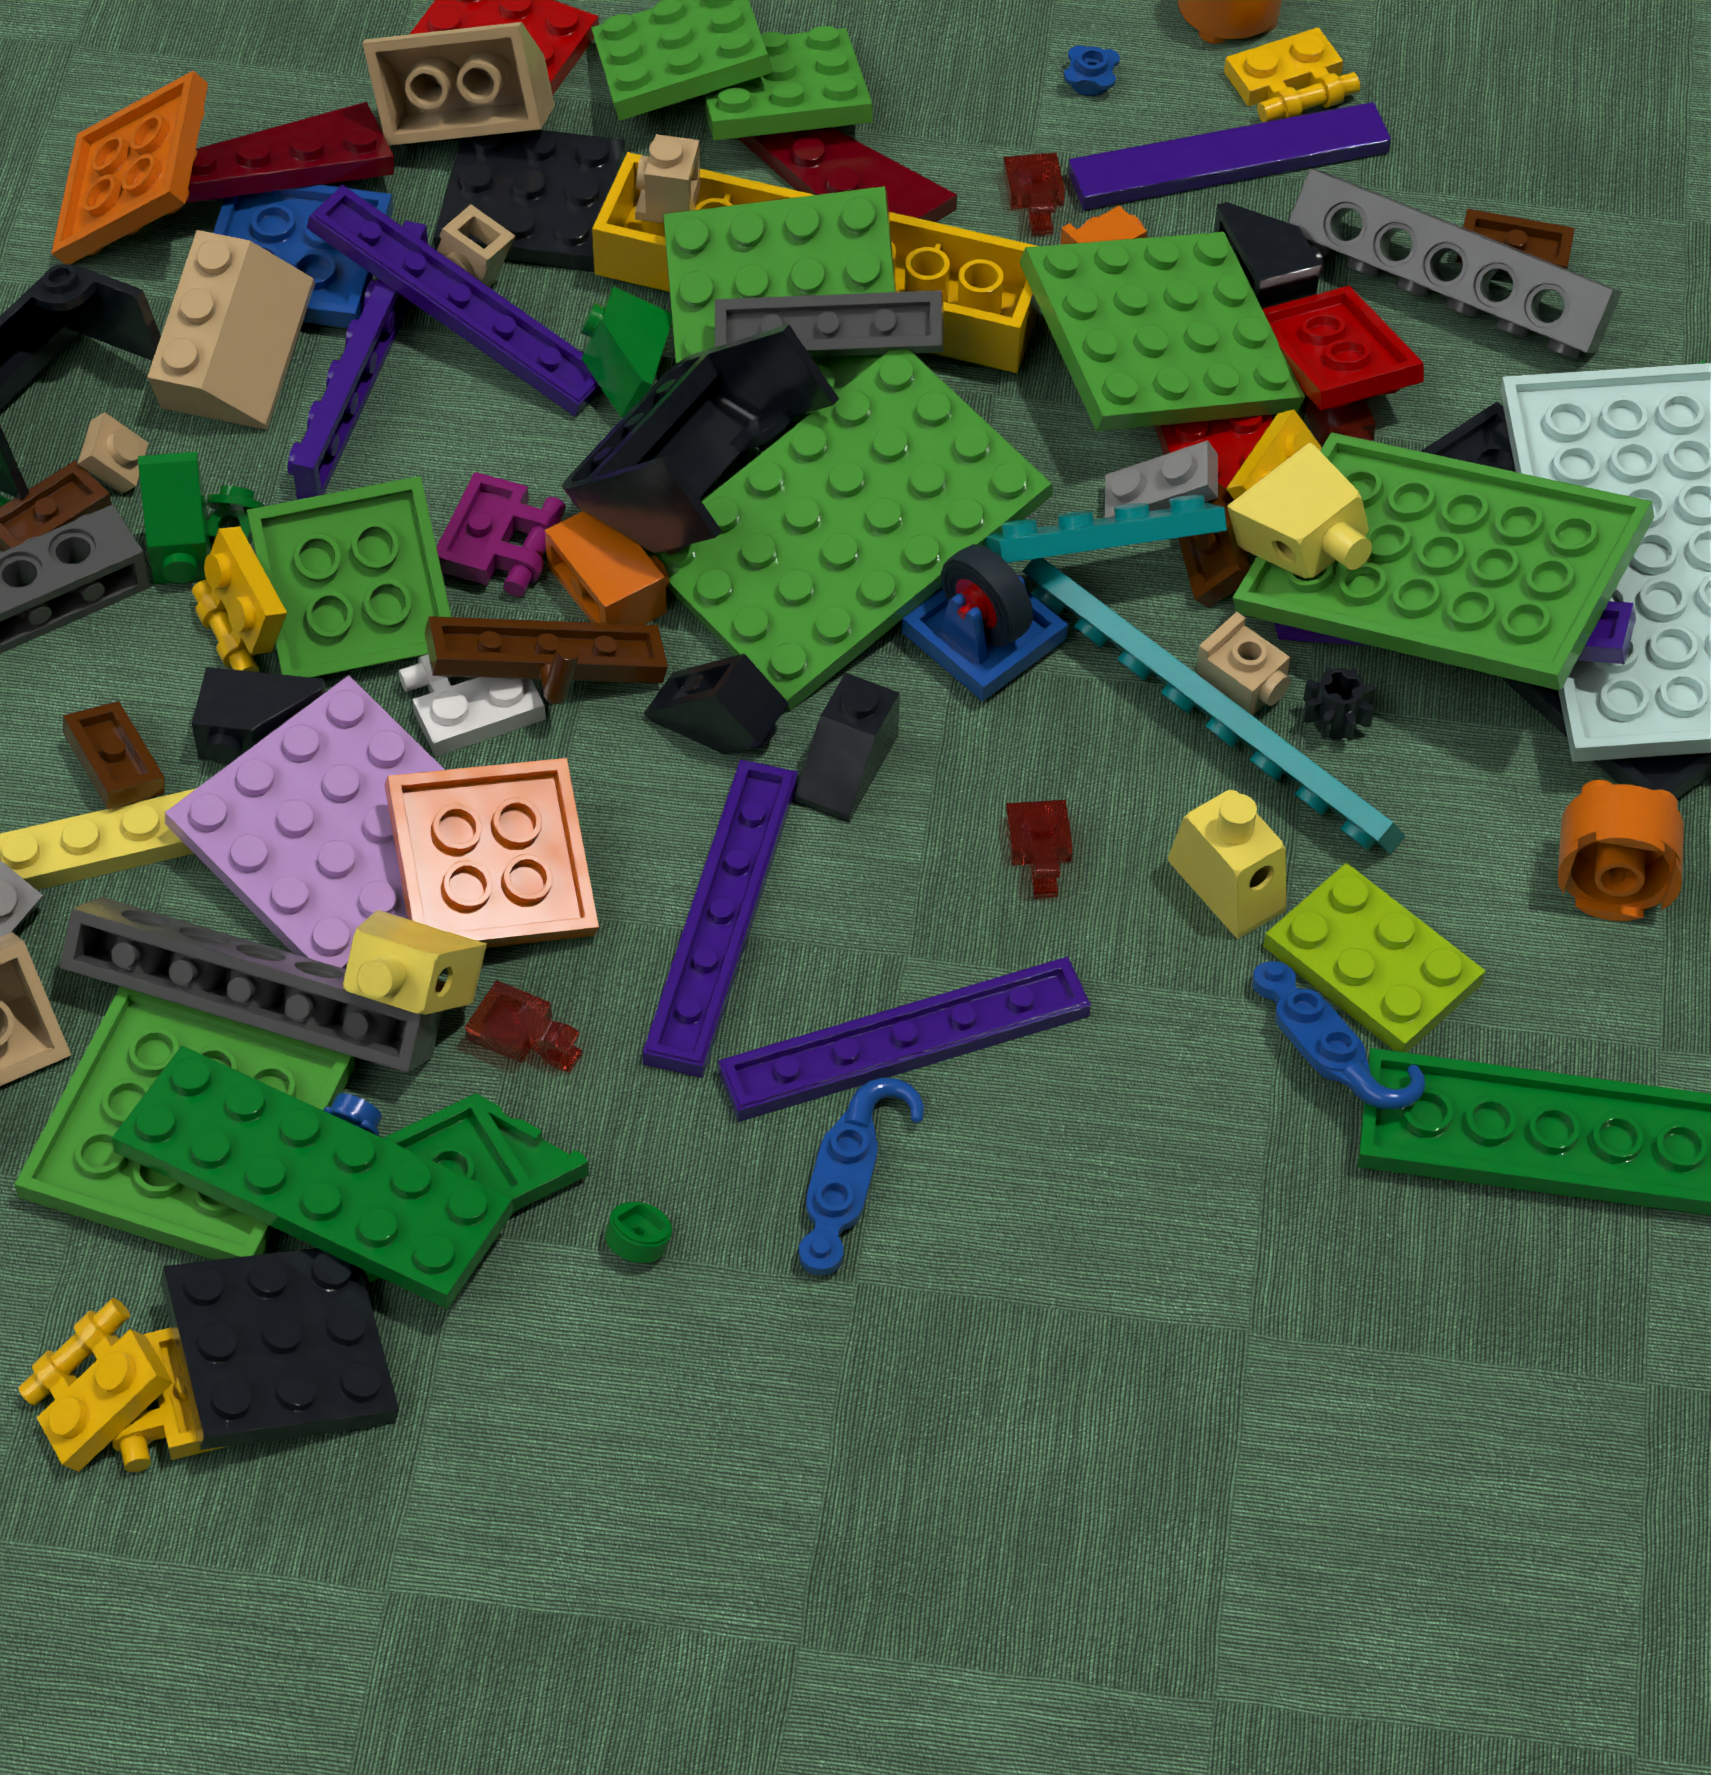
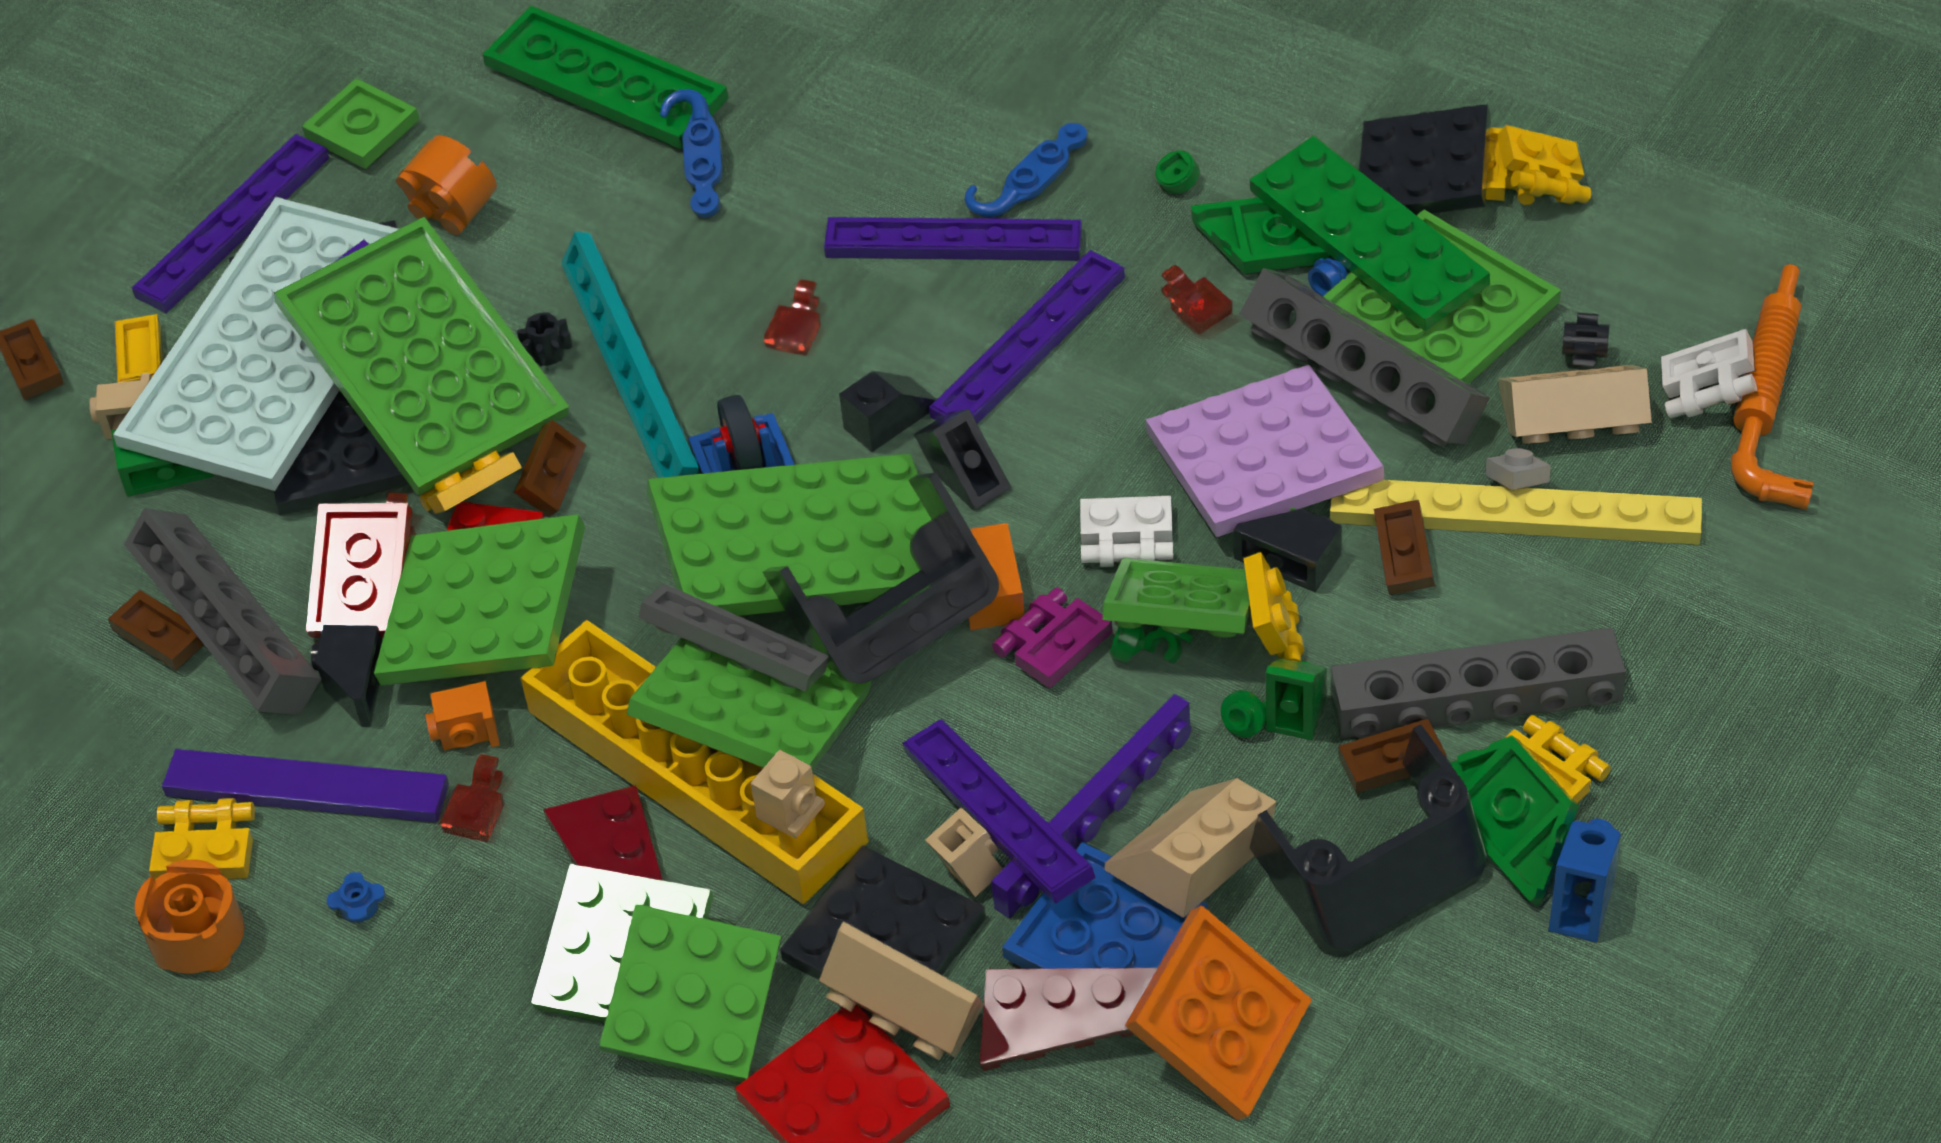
camera: 150 degrees left, 5 degrees down
tan plate [78,412,148,494] -> none
light yellow torso [343,910,487,1015] -> none
plate [384,758,599,948] -> none
reddish brown plate [424,616,668,705] -> none
green slope [580,286,672,418] -> none
teal plate [986,495,1227,563] -> none
light grey plate [1105,440,1218,518] -> none
light yellow torso [1168,790,1287,939] -> none
tan brick [1195,612,1290,716] -> none
light yellow torso [1227,442,1372,579] -> none
lime plate [1263,862,1486,1053] -> none

